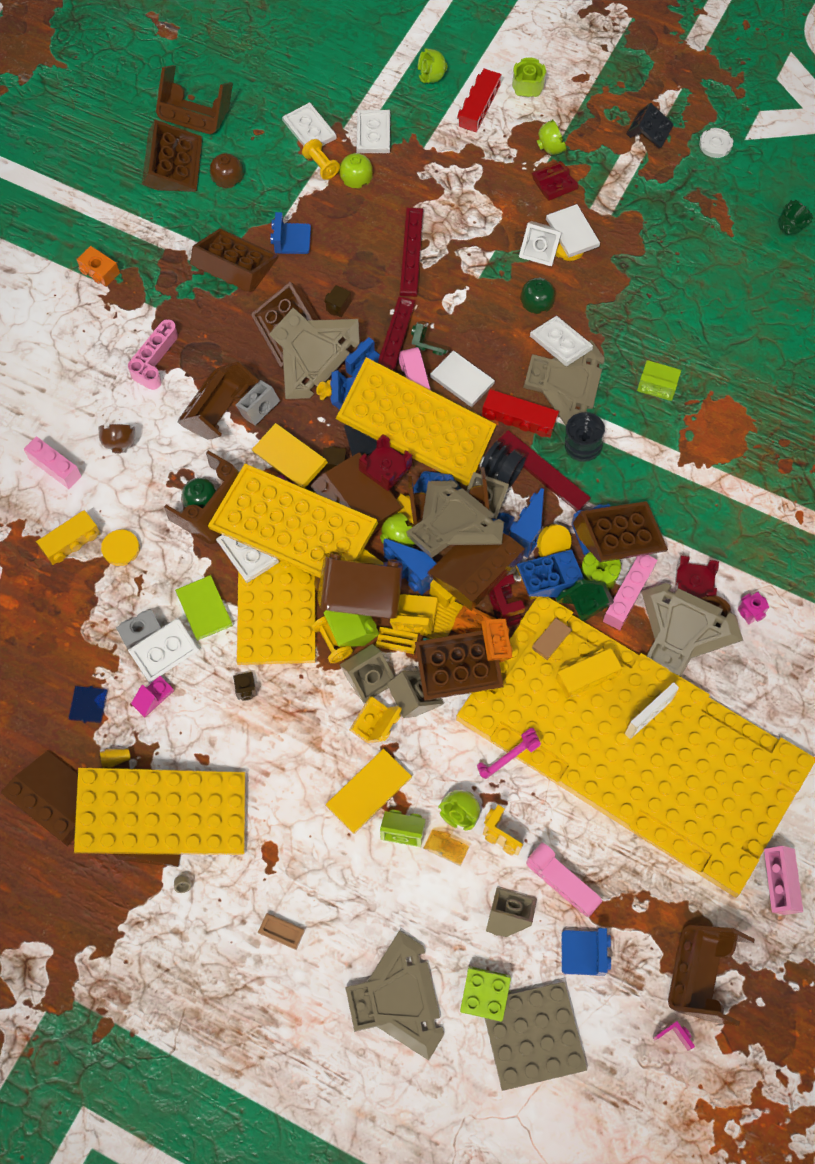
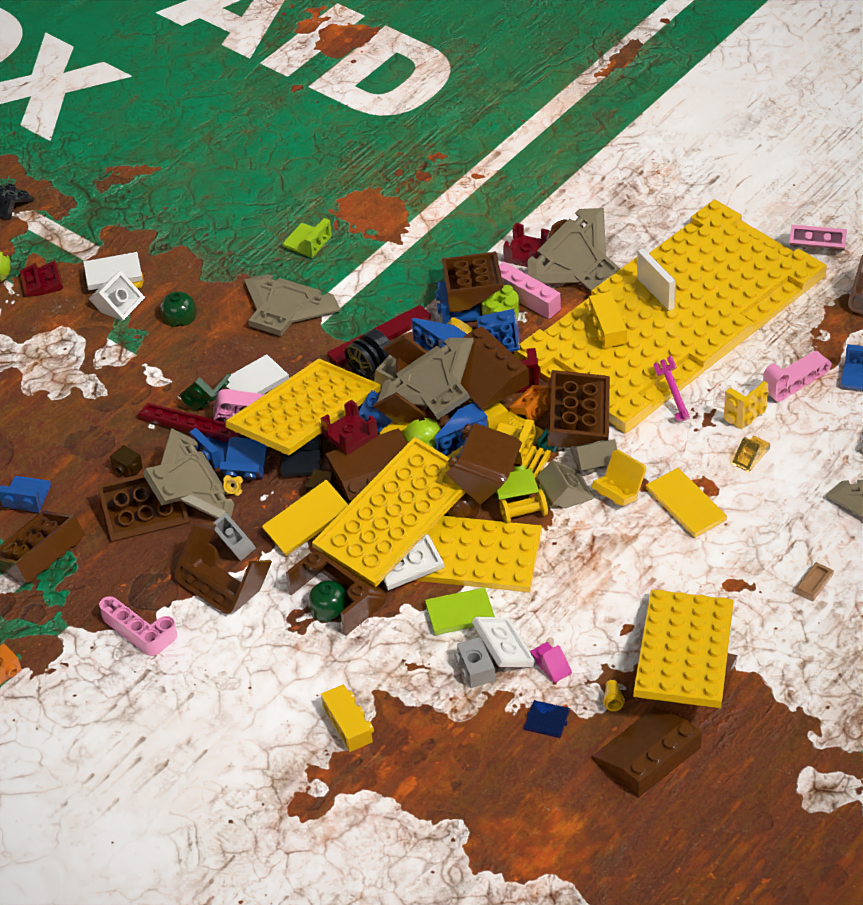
camera: 75 degrees left, 20 degrees down
bright pink brick [24,436,82,489] -> none
reddish brown cylinder [98,424,135,454] -> none
yellow tile [101,530,140,566] -> none
dark tan hinge [174,874,191,893] -> none
dark brown bracket [233,672,257,701] -> none
lime slope [380,810,426,848] -> none
dark red tile [400,207,423,297] -> none
lime cylinder [438,790,480,831] -> none
orange bracket [481,619,513,662] -> none
red brick [482,389,559,438] -> none
dark tan slope [486,887,537,937] -> none
white tile [530,316,593,366] -> none
medium nougat tile [532,618,572,660] -> none
dark green bracket [556,579,614,621] -> none
black wheel [565,412,605,462] -> none
white tile [699,128,733,158] -> none
dark pink brick [737,592,769,625] -> none
dark green hair [779,200,814,234] -> none

